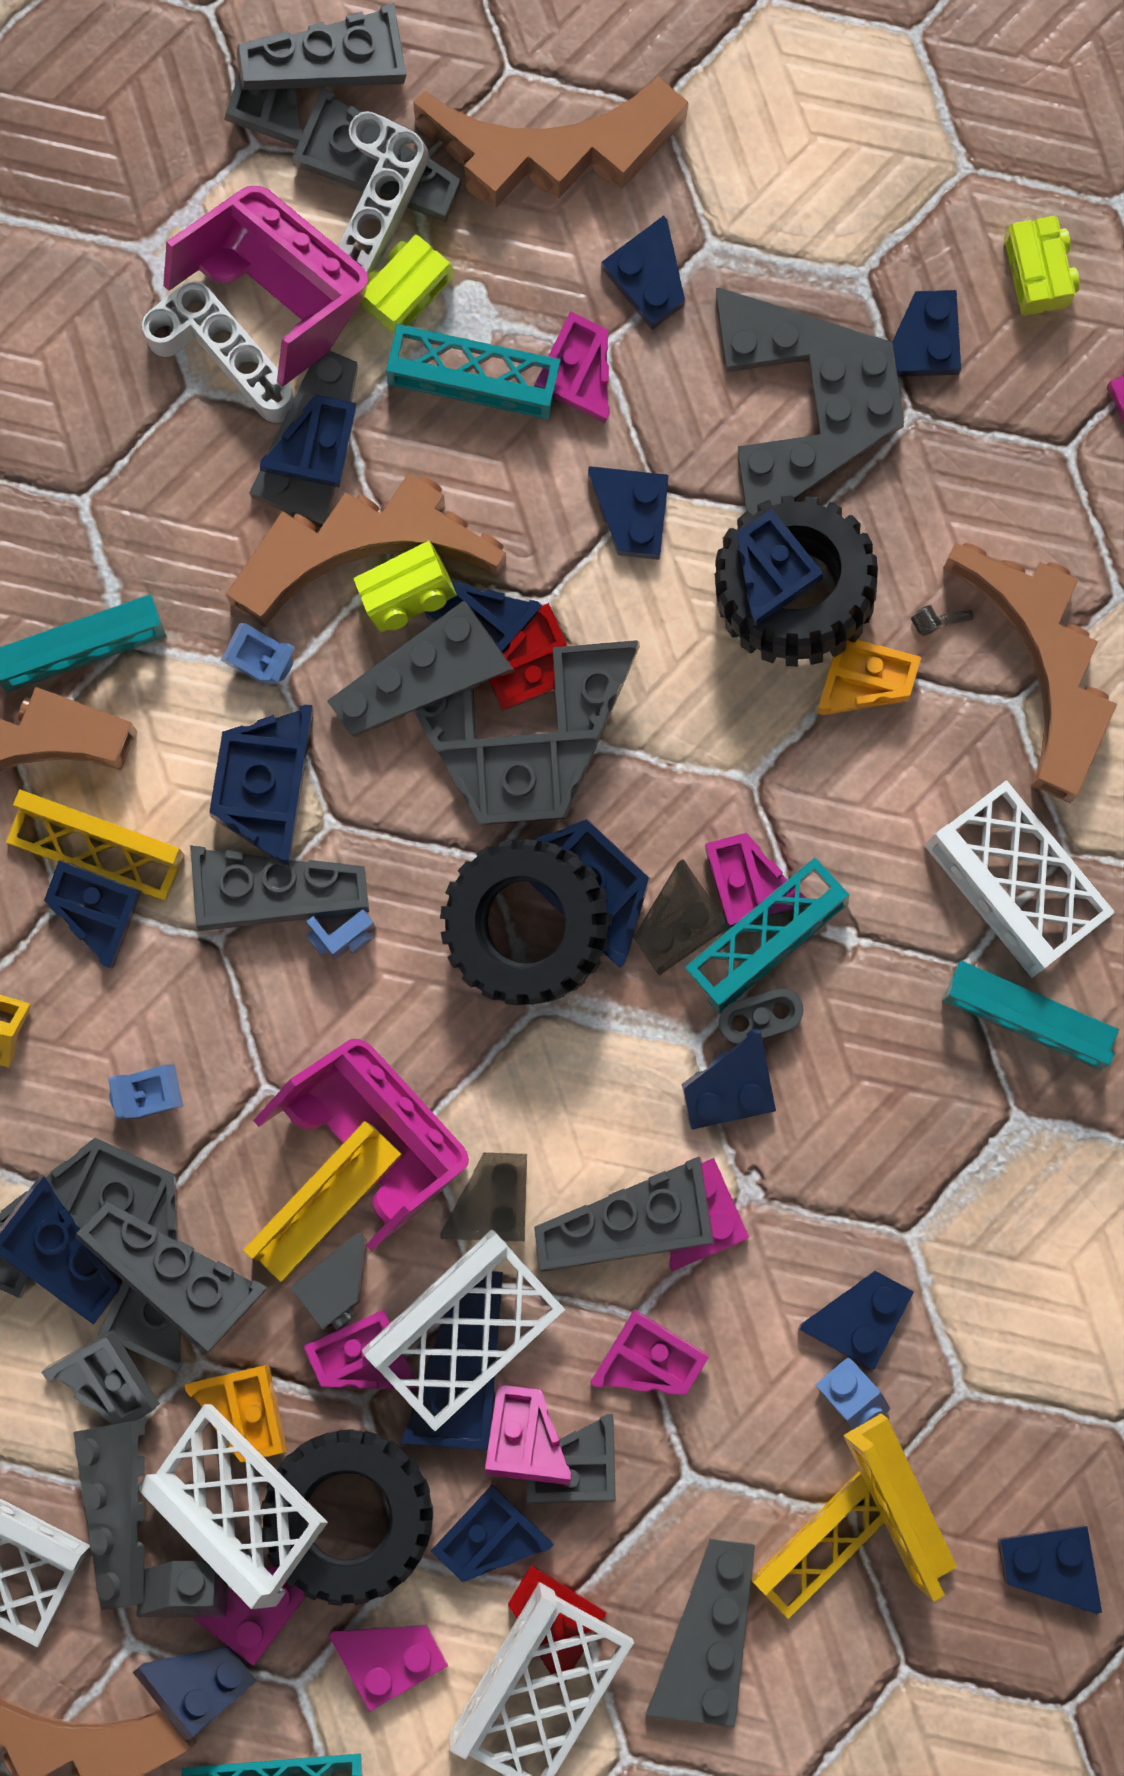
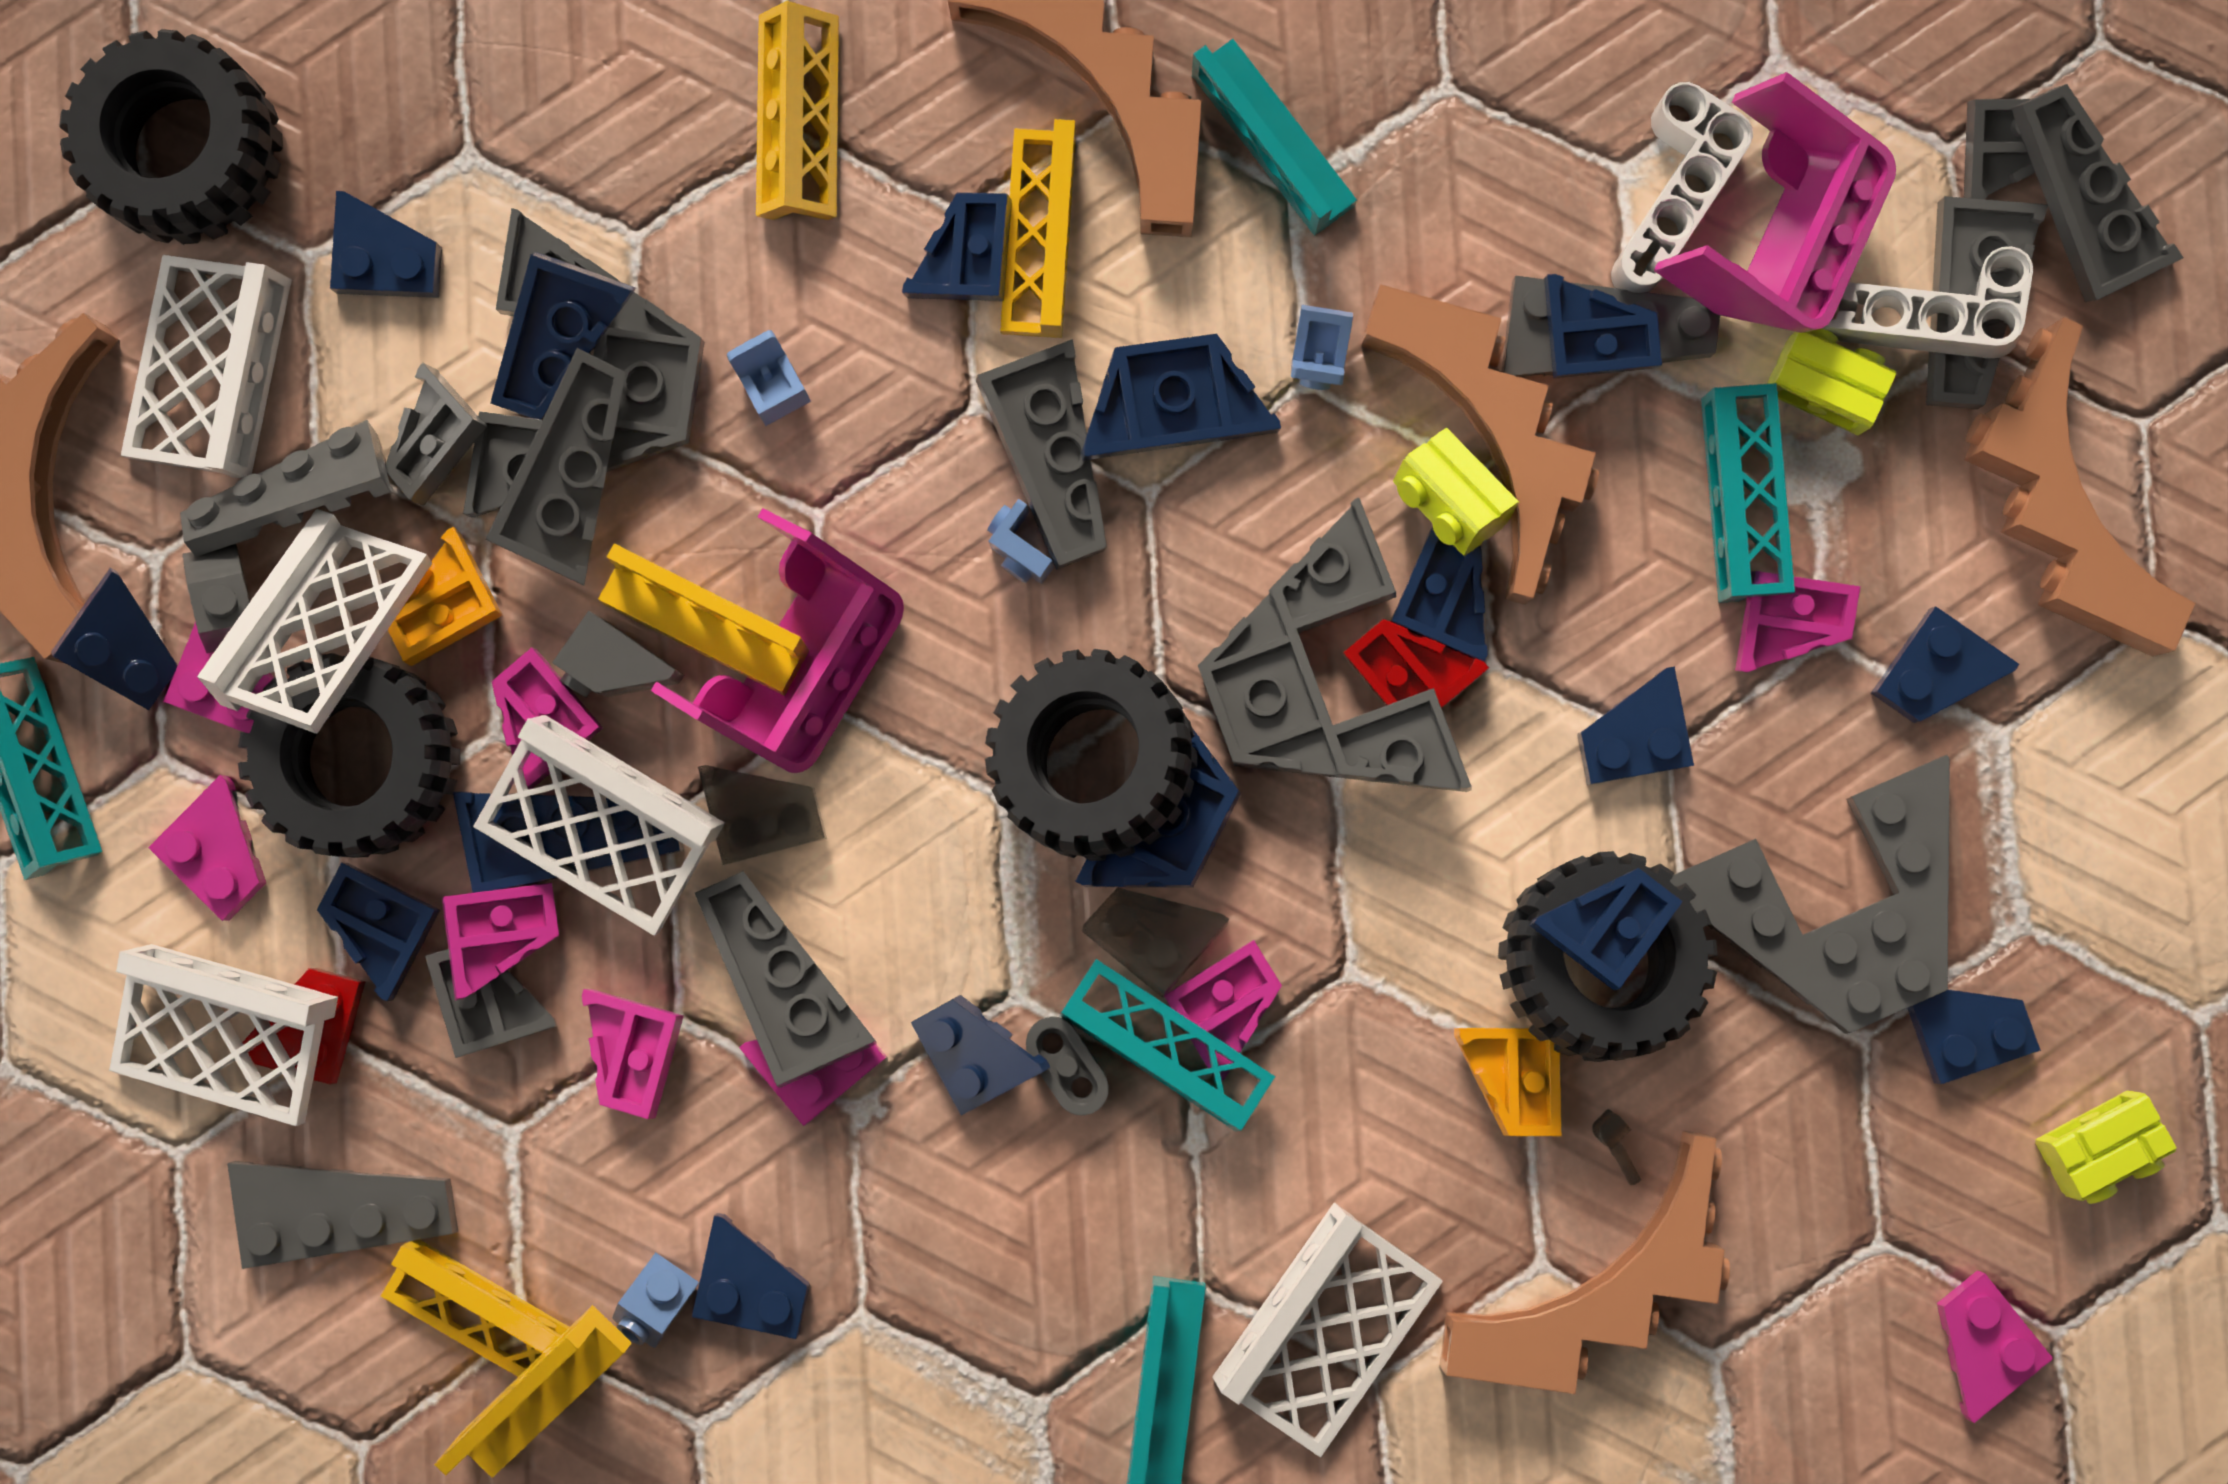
camera: 80 degrees right, 5 degrees up
dark grey wing [327,601,515,737] -> none

